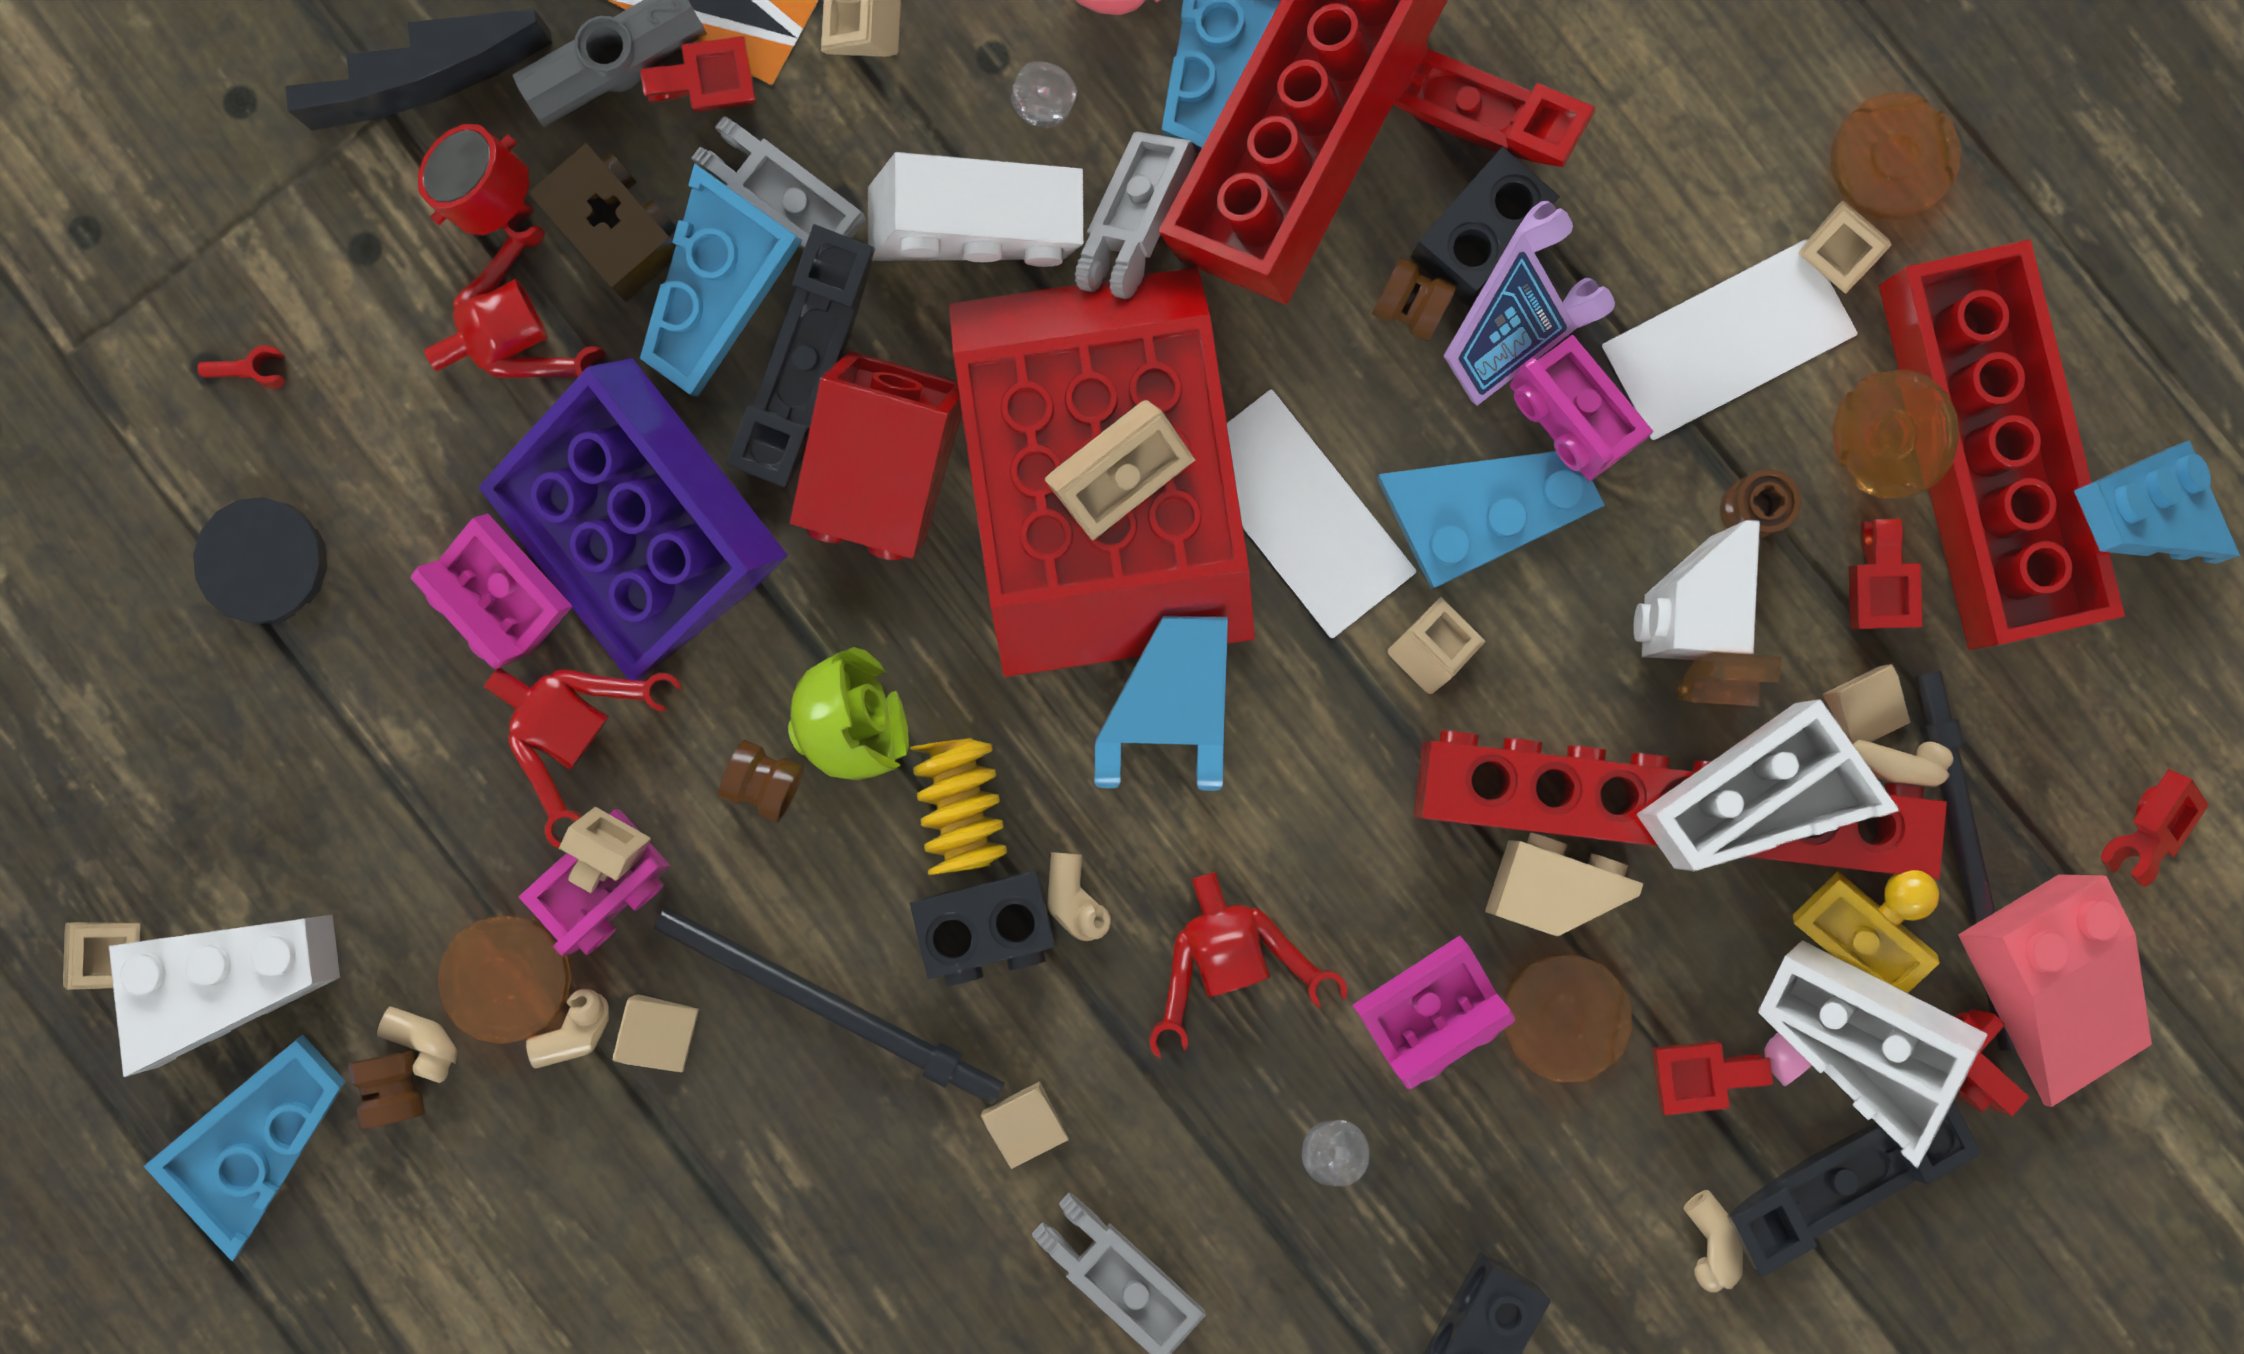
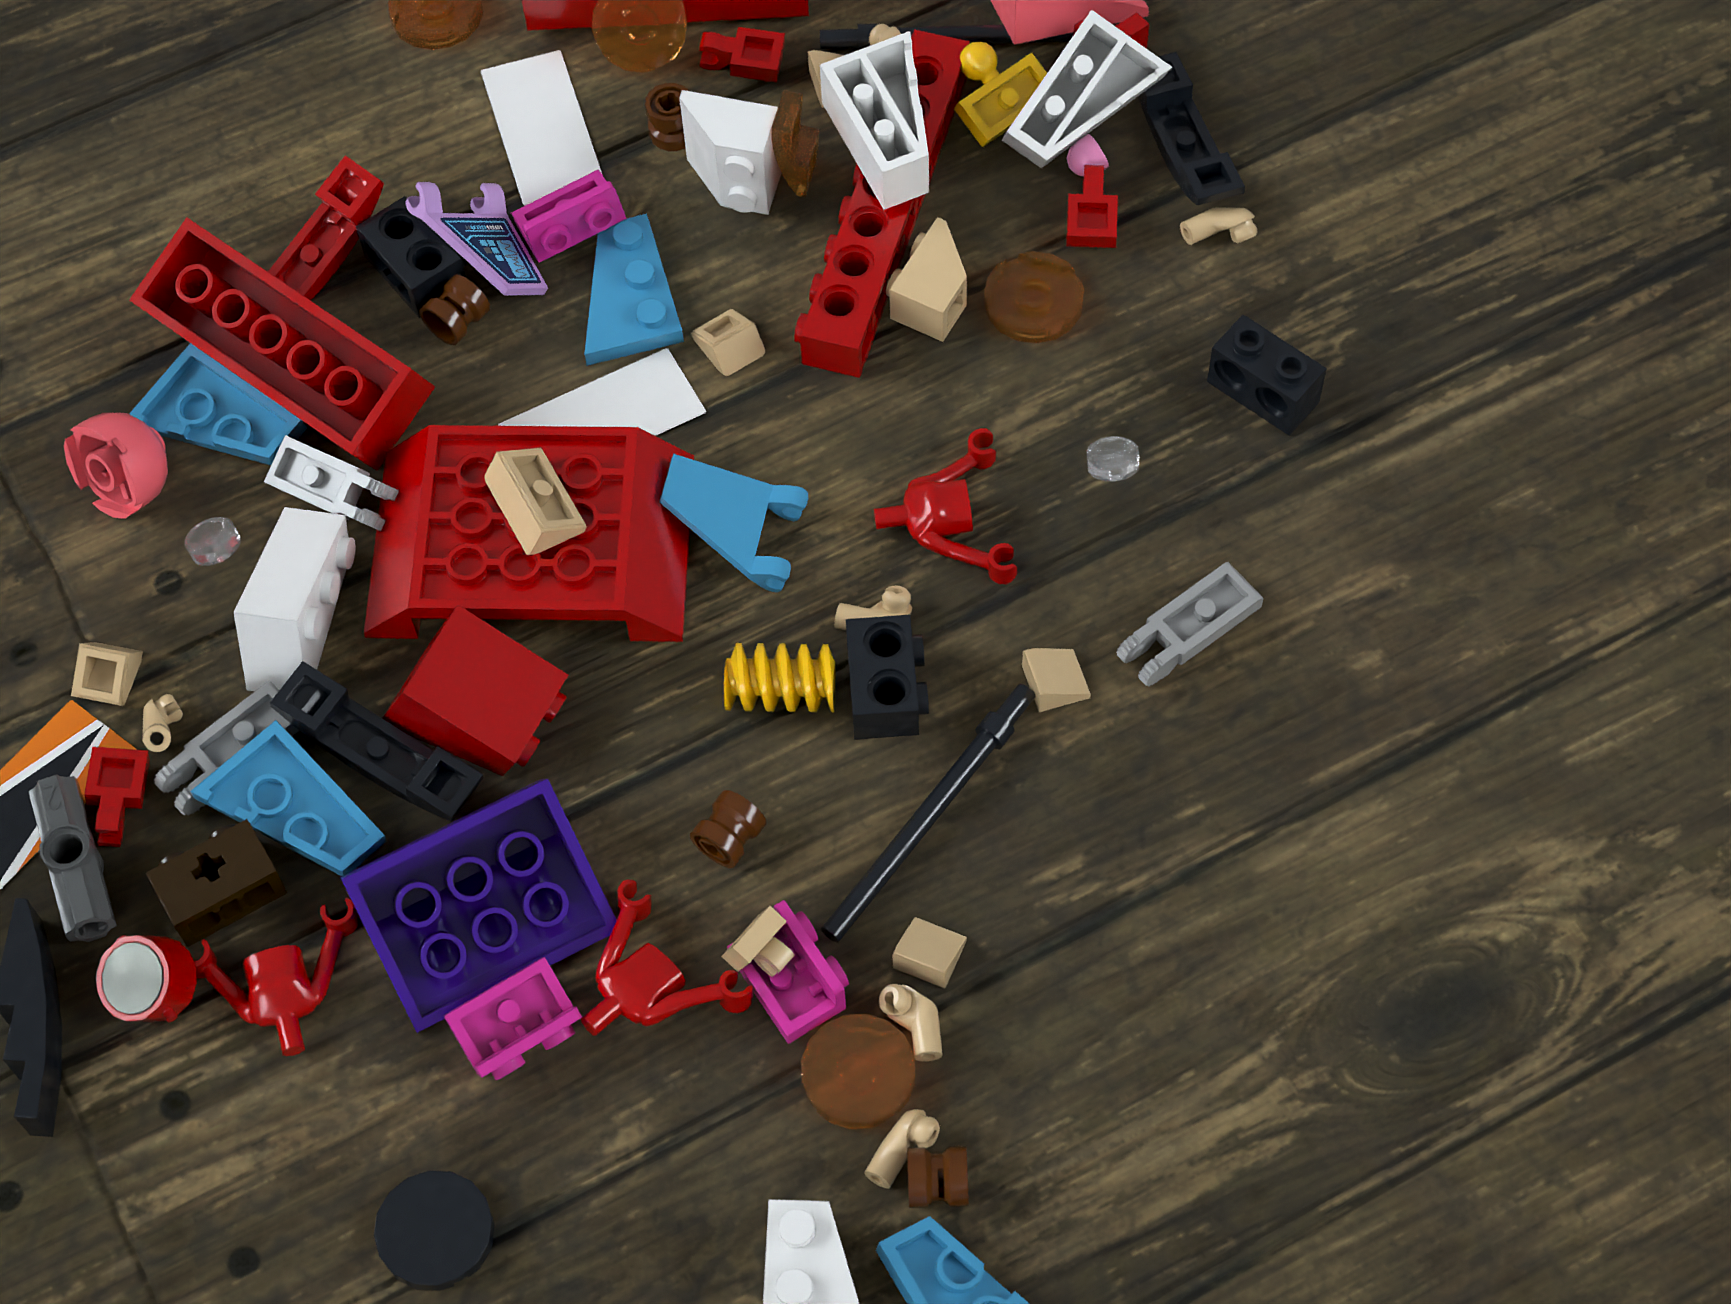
camera: 75 degrees left, 25 degrees down
red hand [198,345,286,389] -> none
lime cylinder [788,647,909,780] -> none
dark pink bracket [1352,935,1515,1089] -> none
tan slope [1798,200,1892,294] -> none
none -> tan arm [143,694,183,752]

